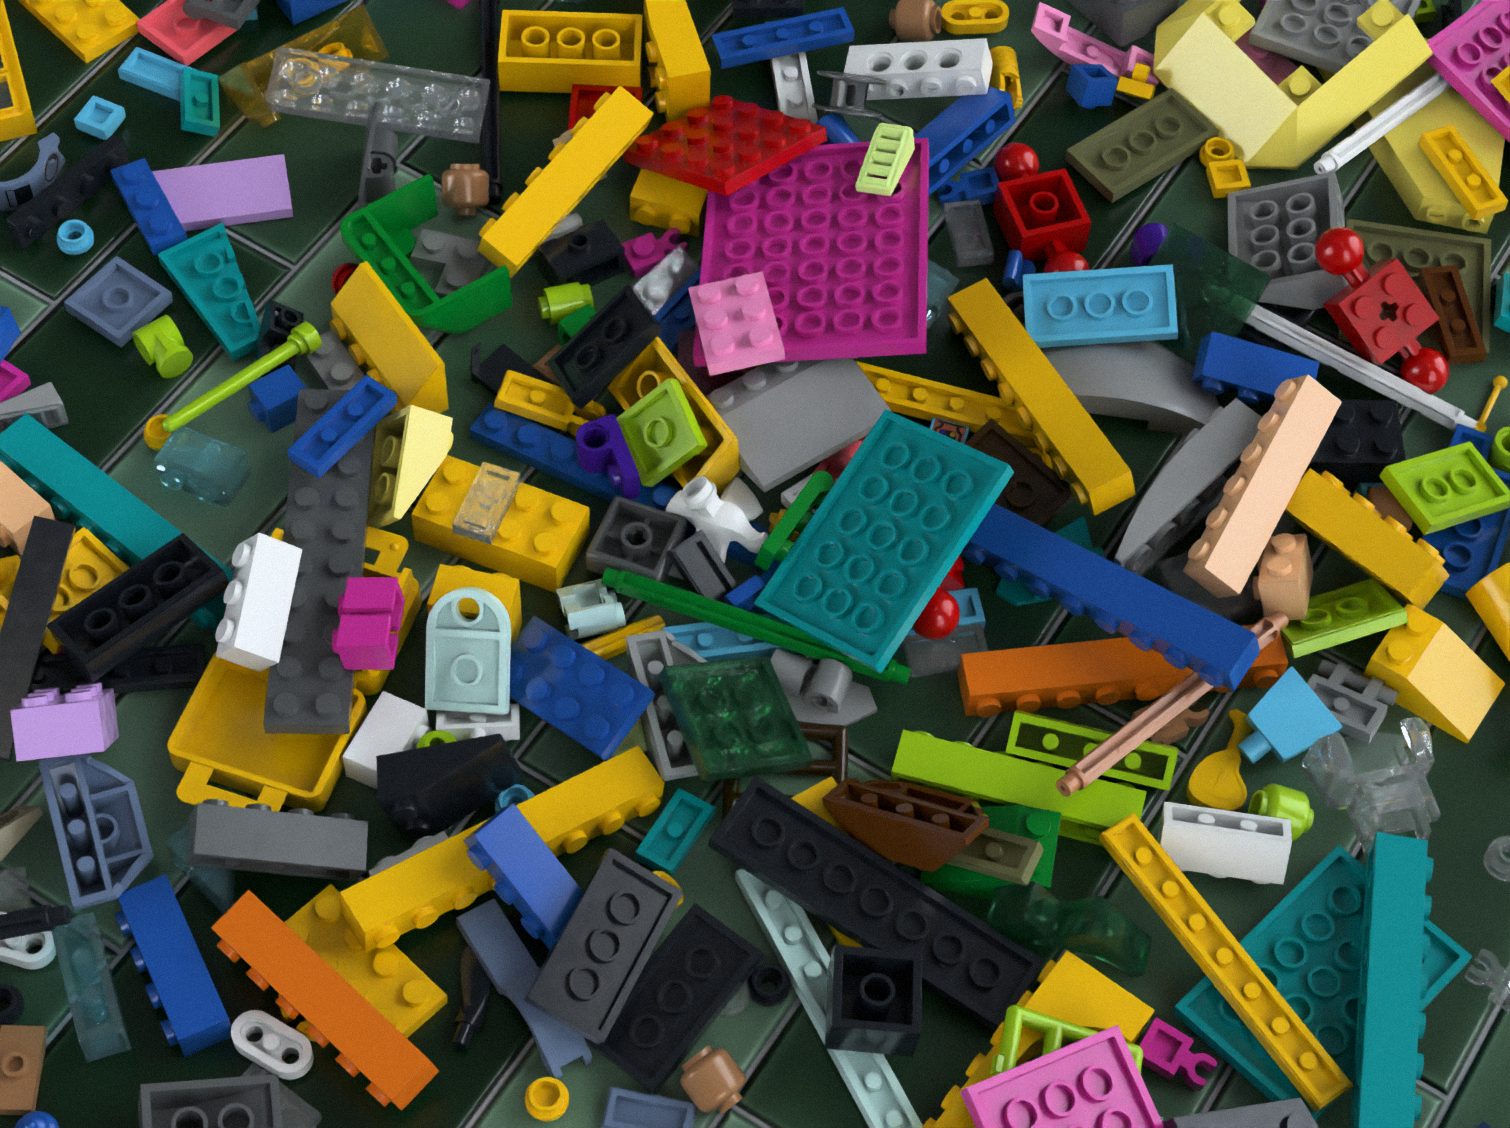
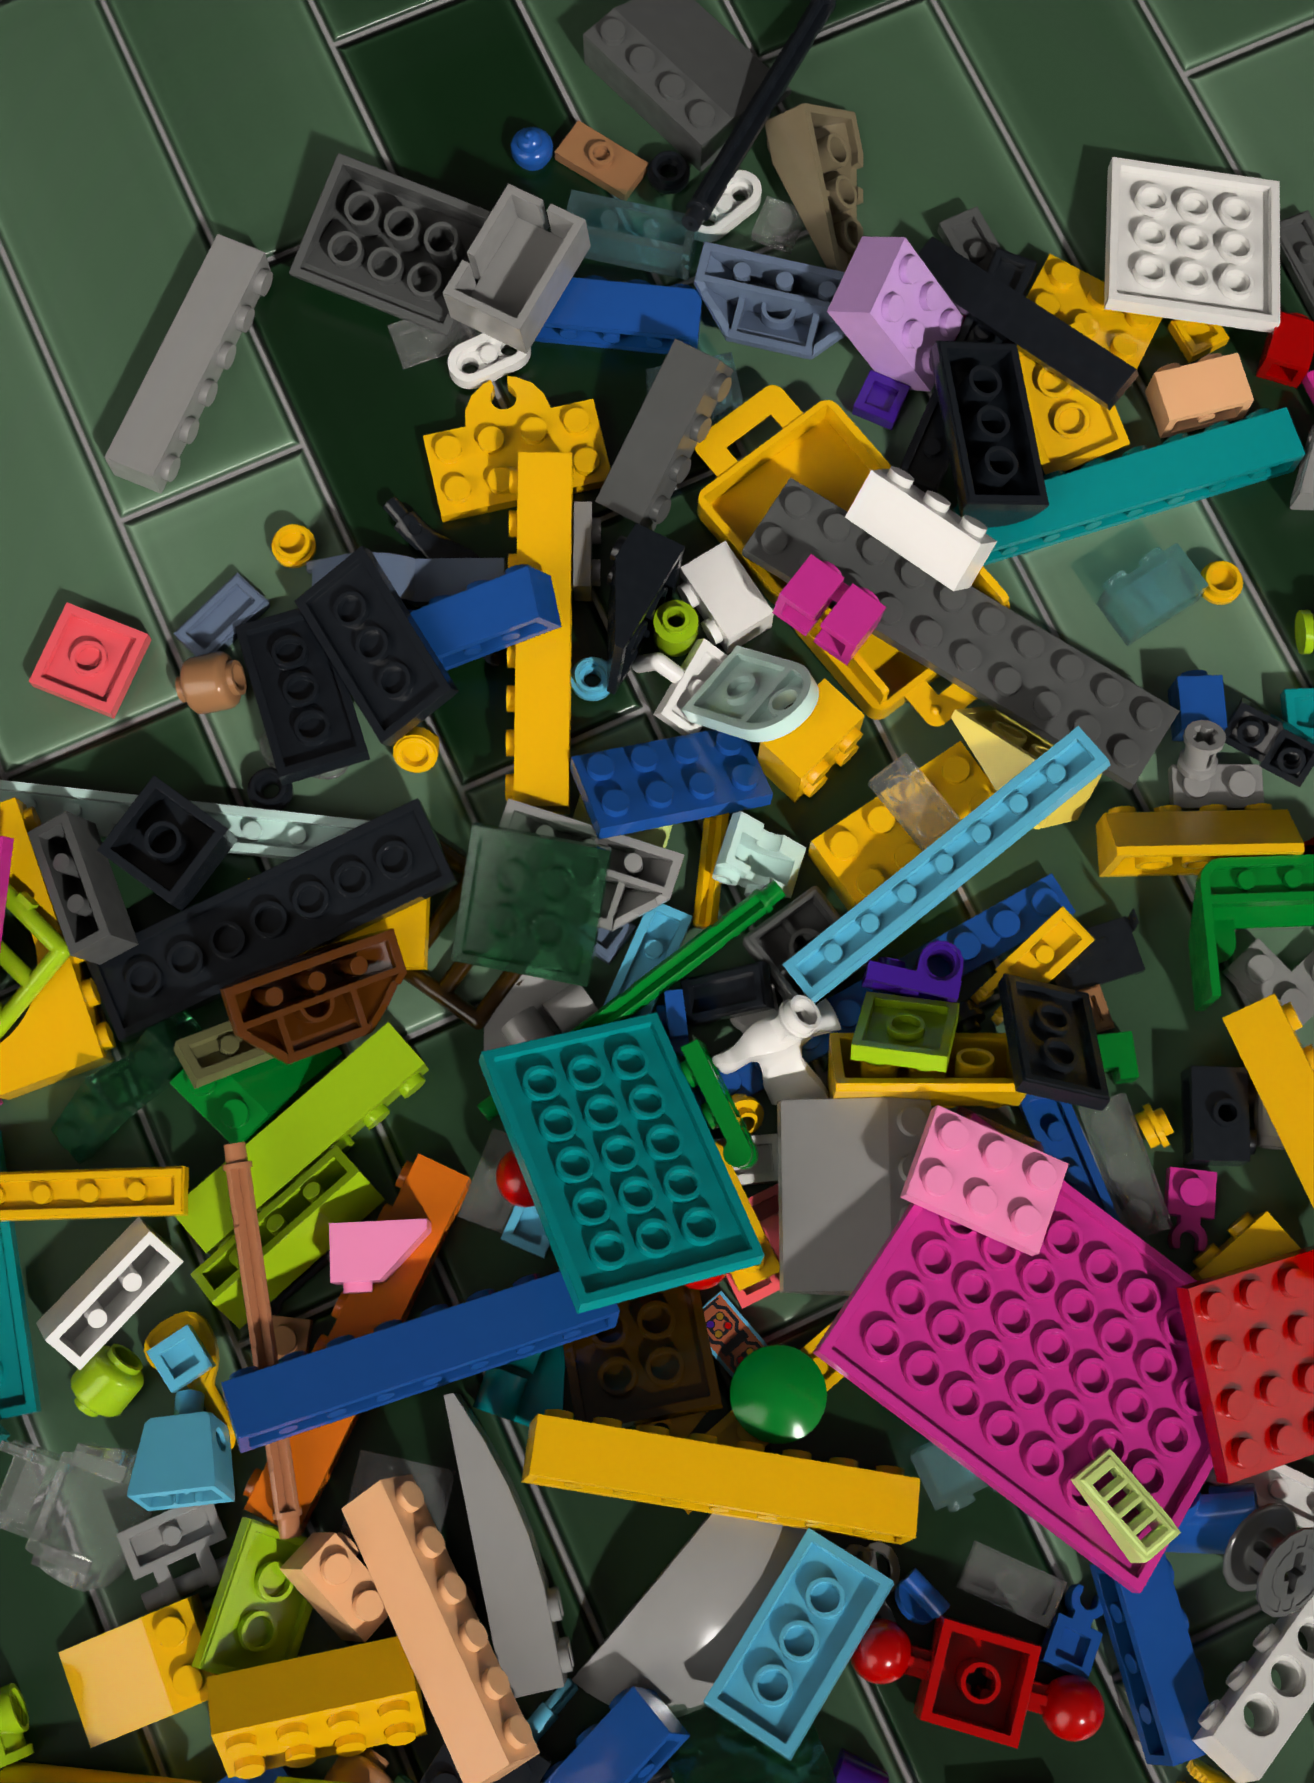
camera: 125 degrees right, 20 degrees up
lime piece [162,321,322,433] -> none
orange brick [211,890,439,1111] -> none
blue plate [287,375,397,479] -> none
lime brick [537,282,594,325] -> none
teal plate [635,788,715,878] -> none
none -> dark grey brick [27,811,139,965]
none -> medium azure plate [146,1324,216,1393]
none -> bright pink slope [329,1218,432,1294]
none -> light grey piece [442,184,591,354]
none -> green dish [730,1345,827,1444]
none -> medium azure plate [782,726,1111,1003]
none -> dark purple plate [852,370,910,430]
none -> yellow plate [1134,1103,1175,1149]
none -> light grey bush [1177,720,1226,781]

